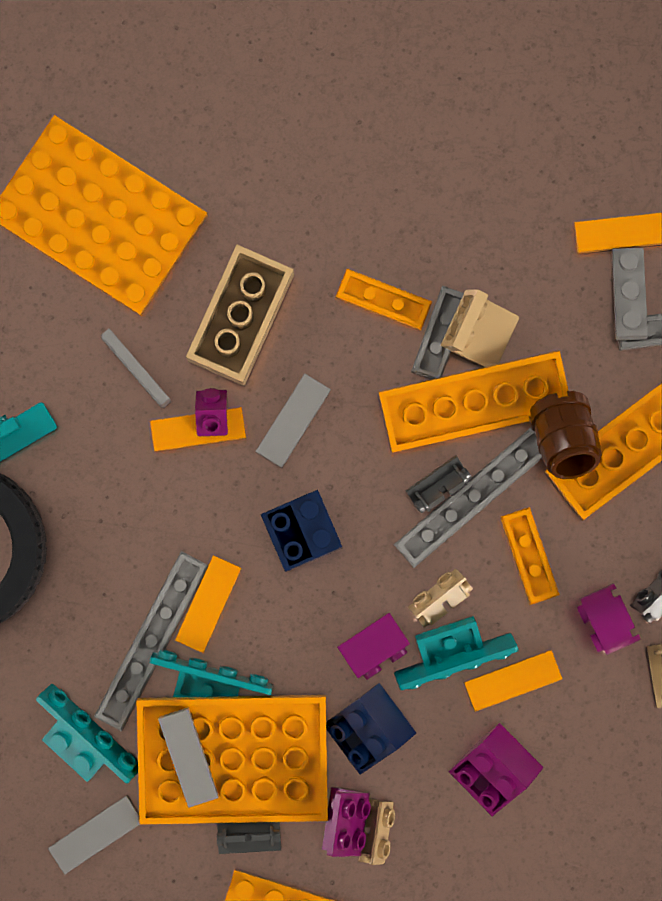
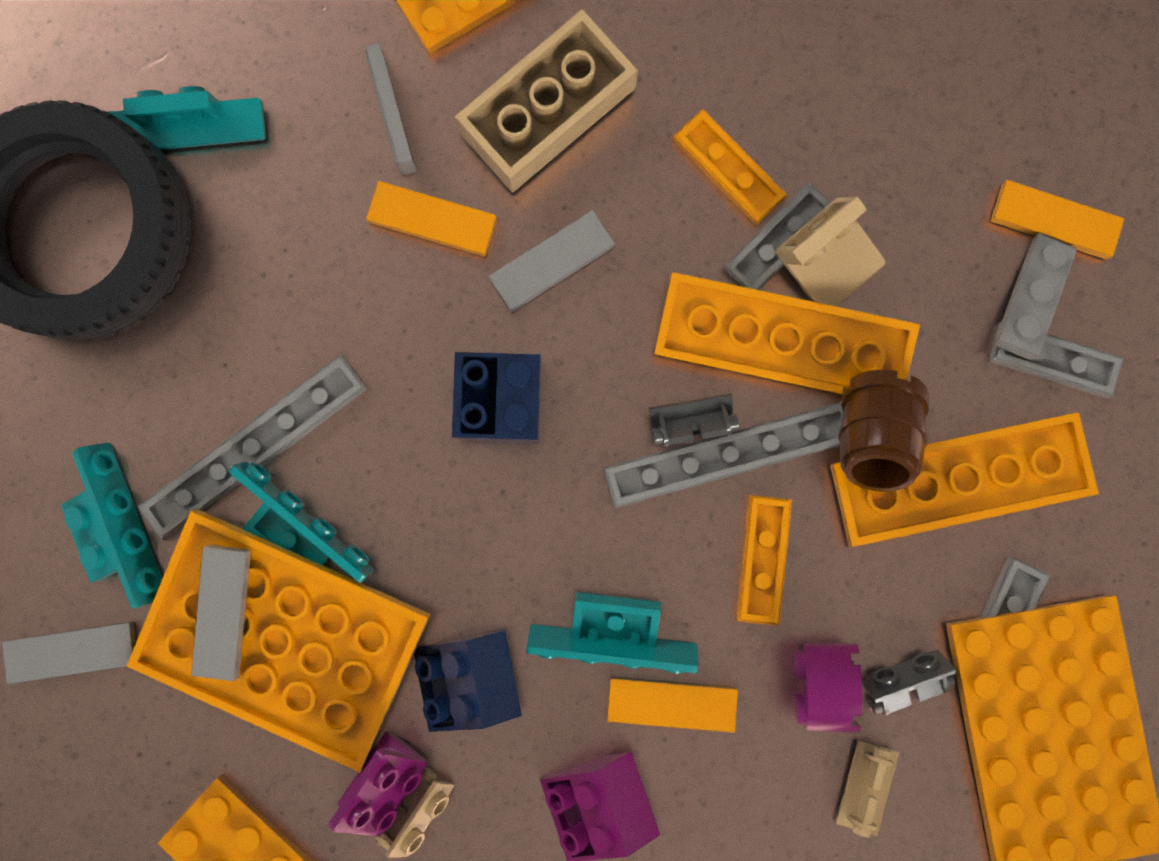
camera: 20 degrees right, 0 degrees up
light orange tile [175,555,242,653] -> none
magenta bracket [195,388,228,436] -> none
dark grey hinge [217,822,281,854] -> none
magenta brick [337,613,410,680] -> none
tan hinge [408,569,473,628] -> none

